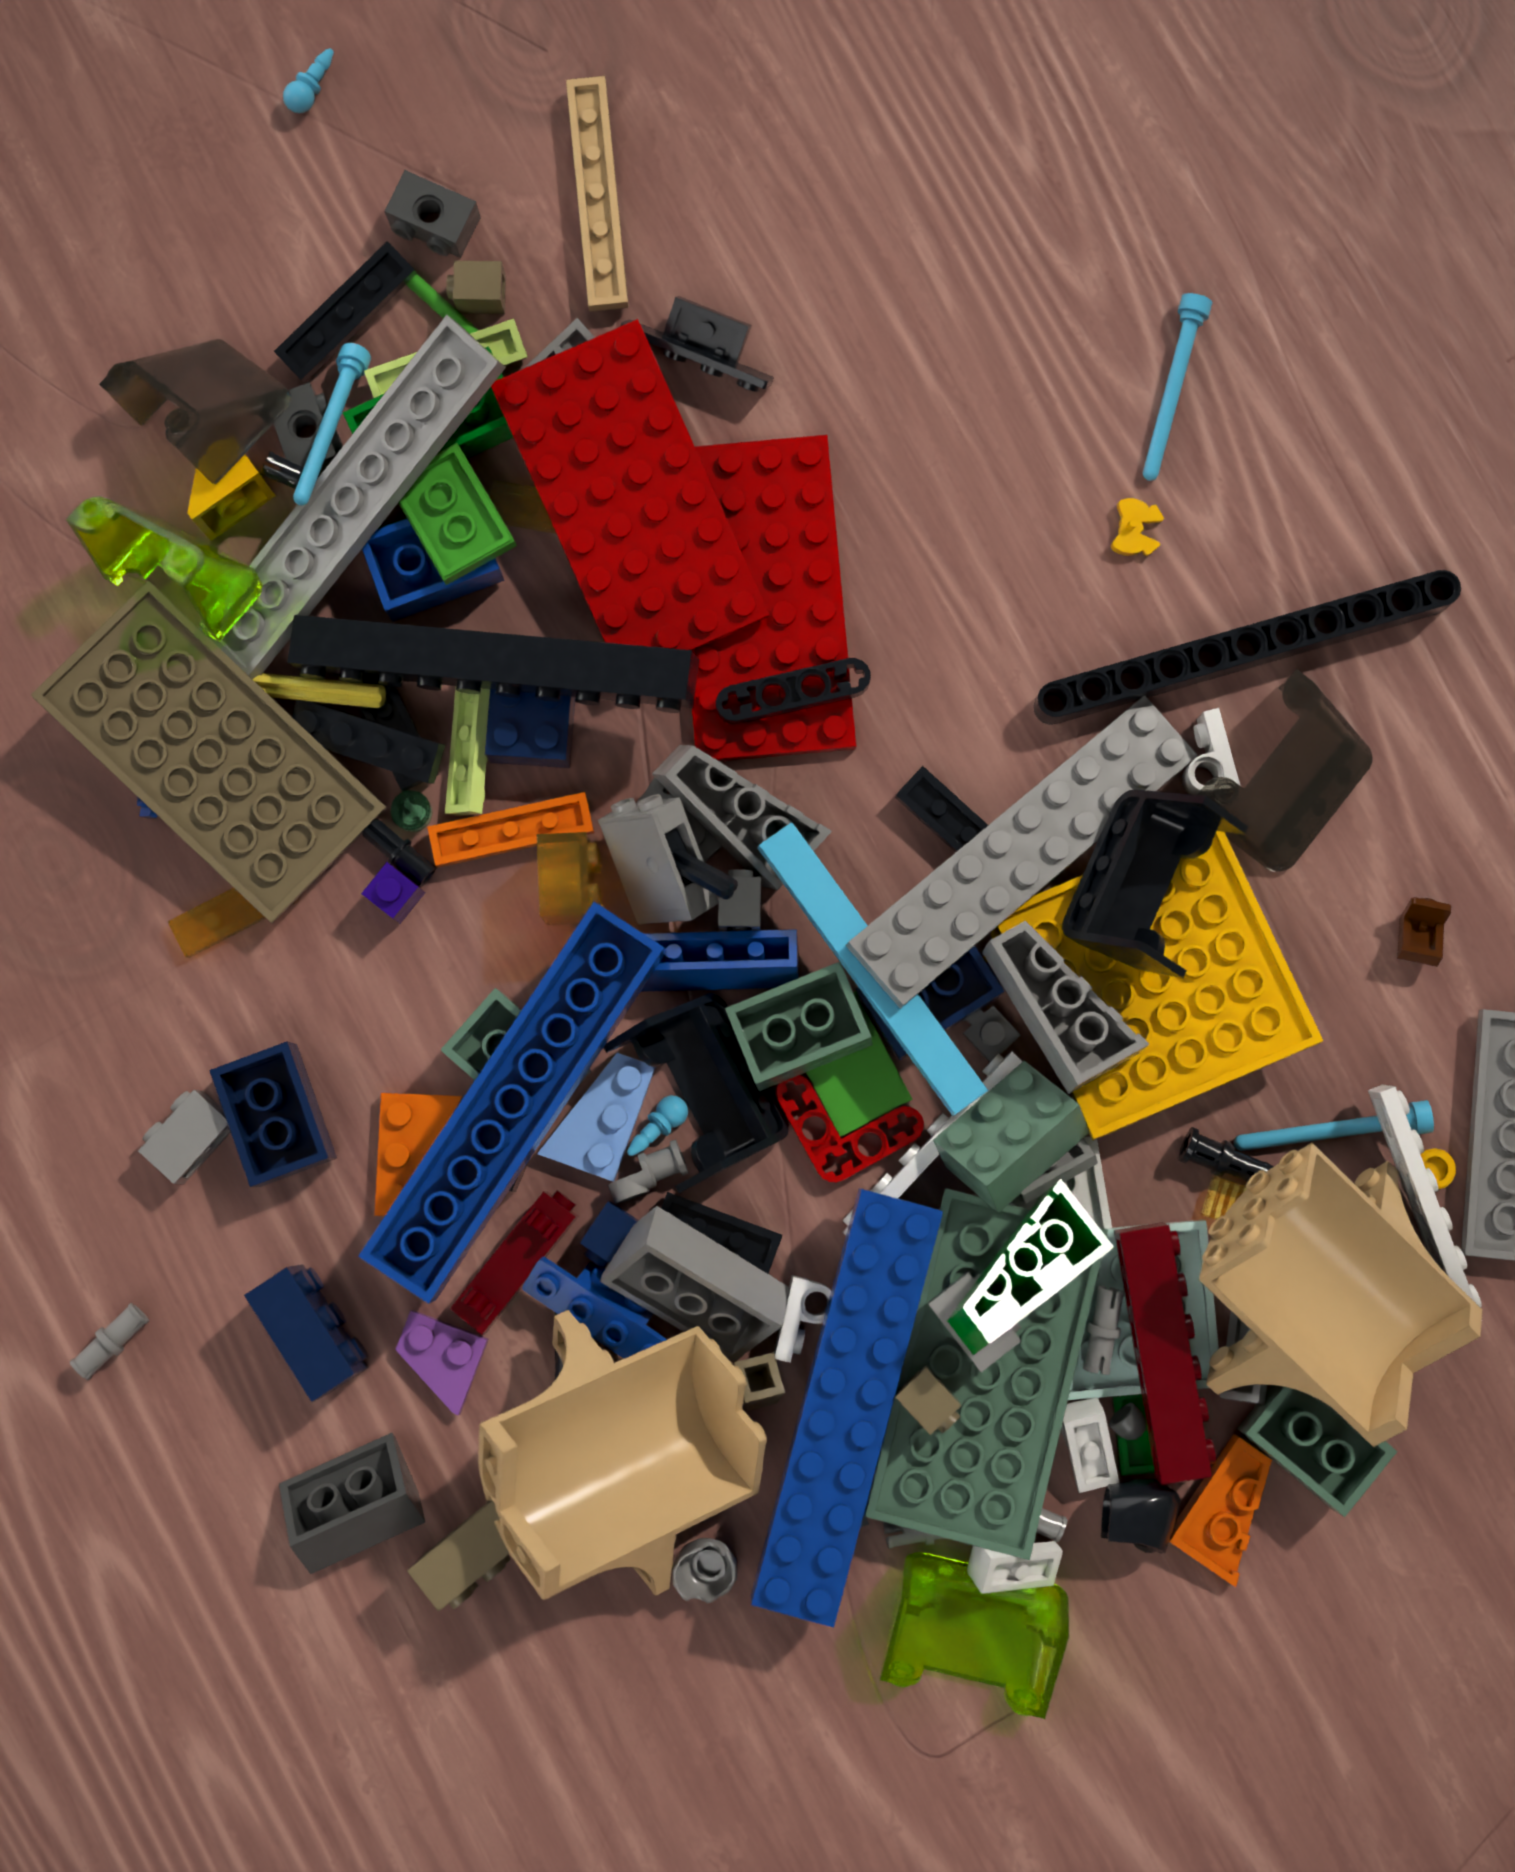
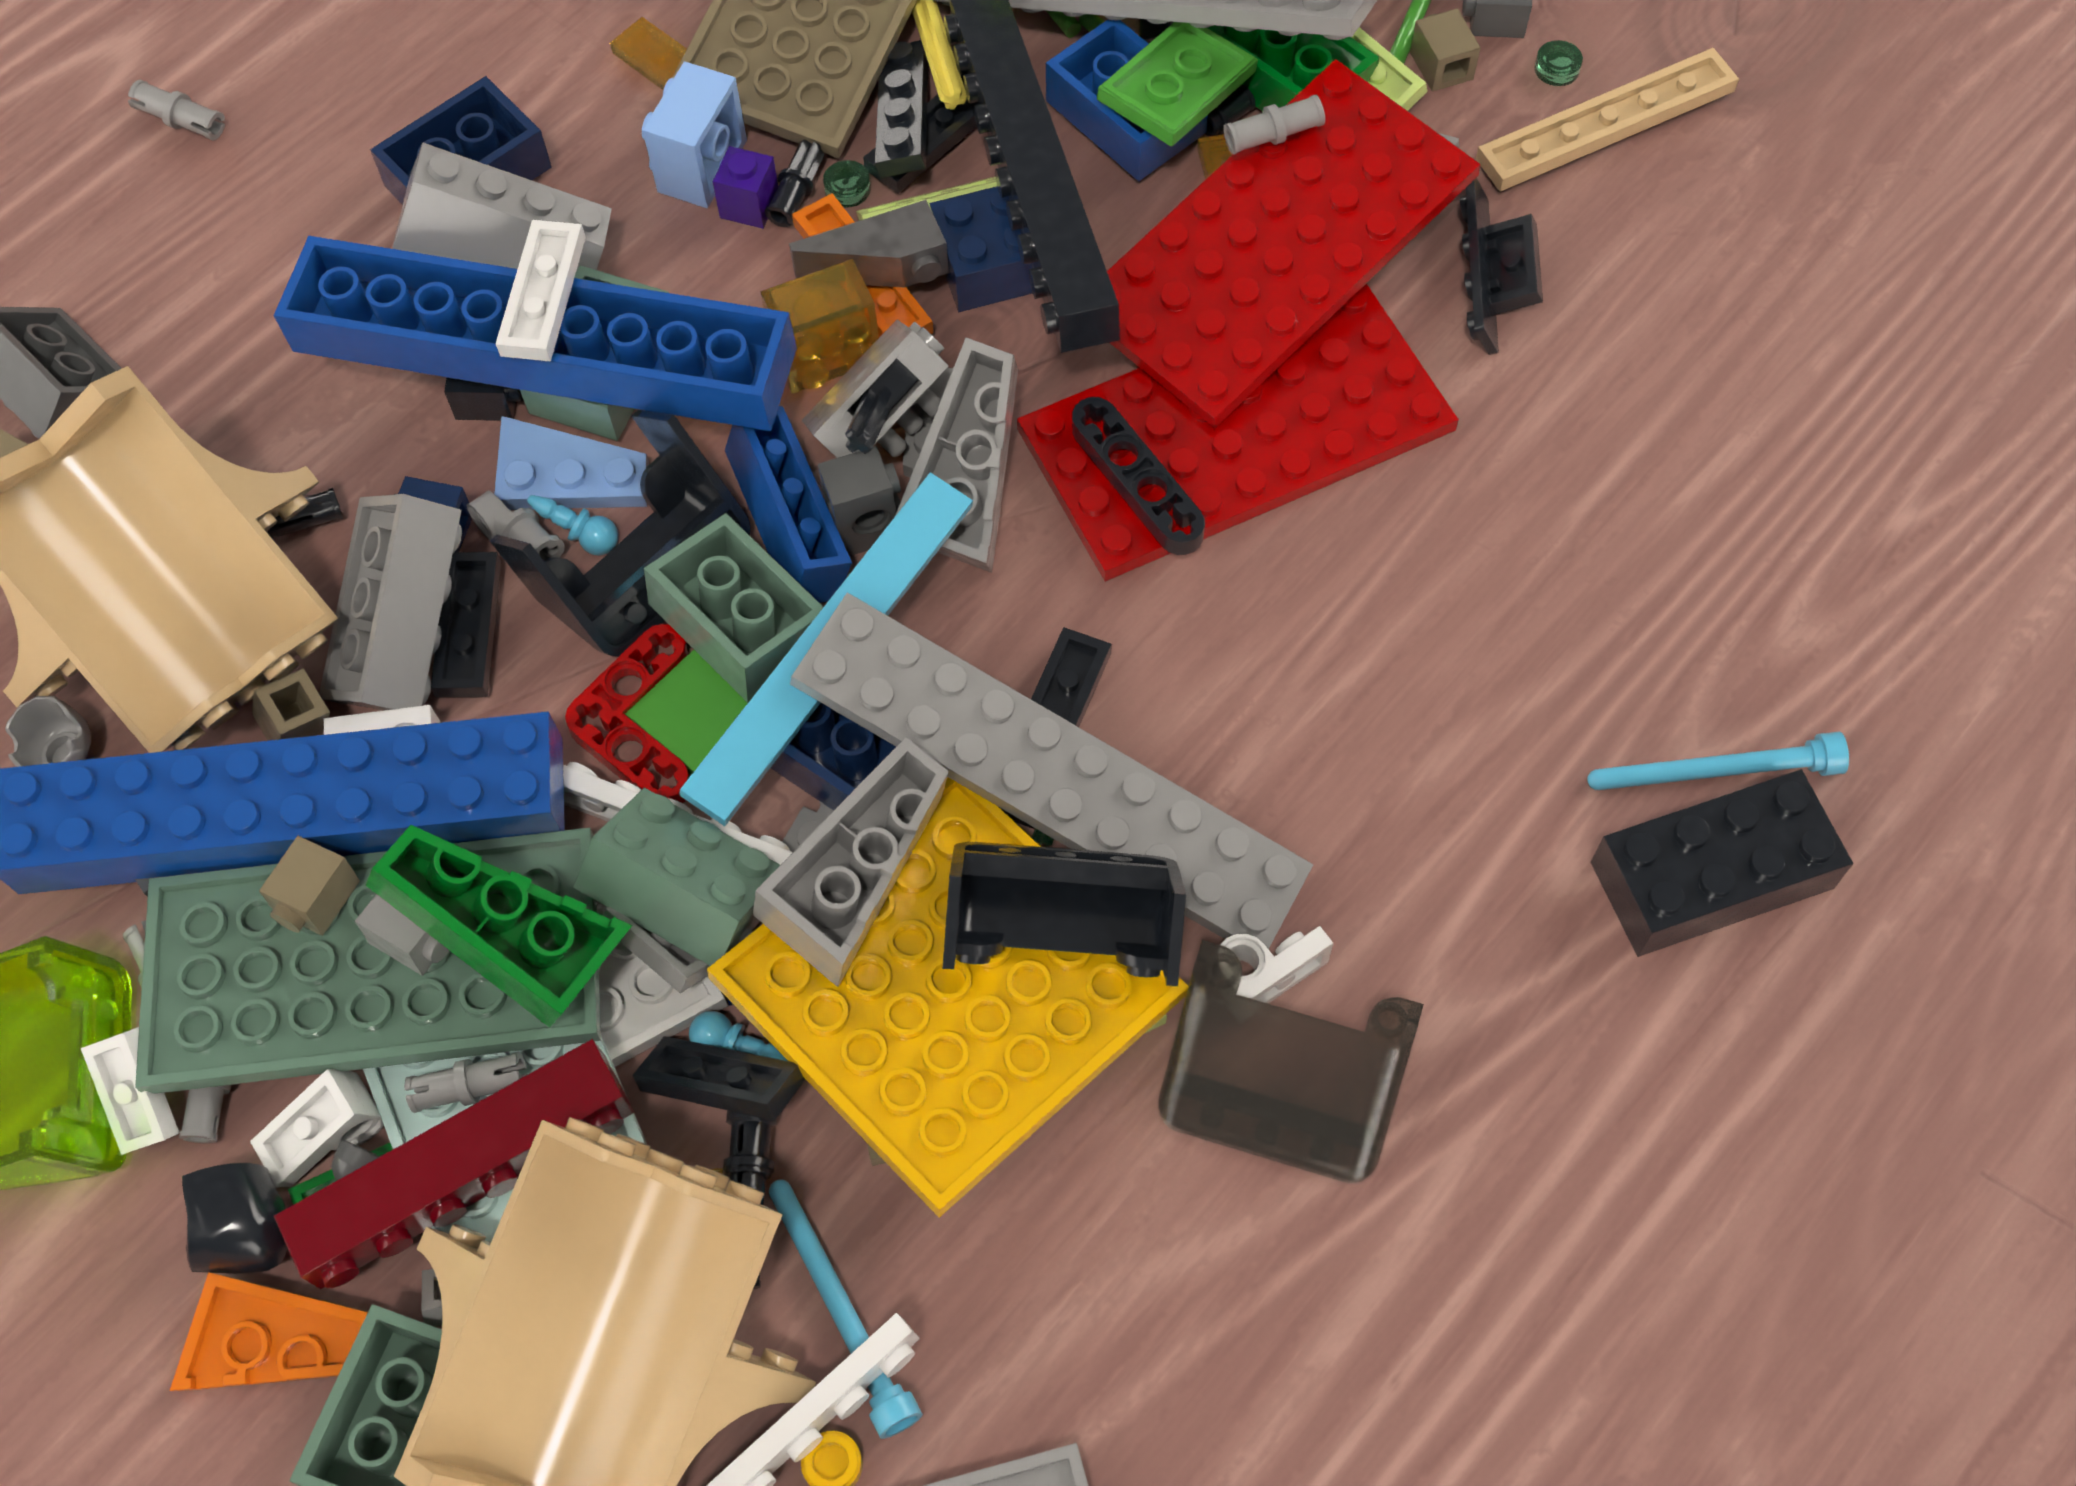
camera: 65 degrees right, 20 degrees down
light grey brick [138,1090,231,1184] -> none
dark blue brick [244,1264,369,1402] -> none
medium lavender wing [396,1310,489,1415] -> none
dark red brick [450,1190,579,1335] -> none
blue bracket [522,1257,667,1359] -> none
black beam [1033,570,1461,725] -> none
yellow piece [1111,498,1164,556] -> none
reddish brown bracket [1397,897,1451,967] -> none
none -> light grey slope [392,142,612,271]
none -> white plate [496,220,586,361]
none -> black plate [632,1036,805,1121]
none -> light blue brick [642,61,747,209]
none -> medium azure bar [689,1011,788,1061]
none -> flat silver slope [789,200,949,288]
none -> light grey pin [1224,95,1325,154]
none -> clear green tile [1534,40,1583,86]
none -> black brick [1590,769,1854,957]

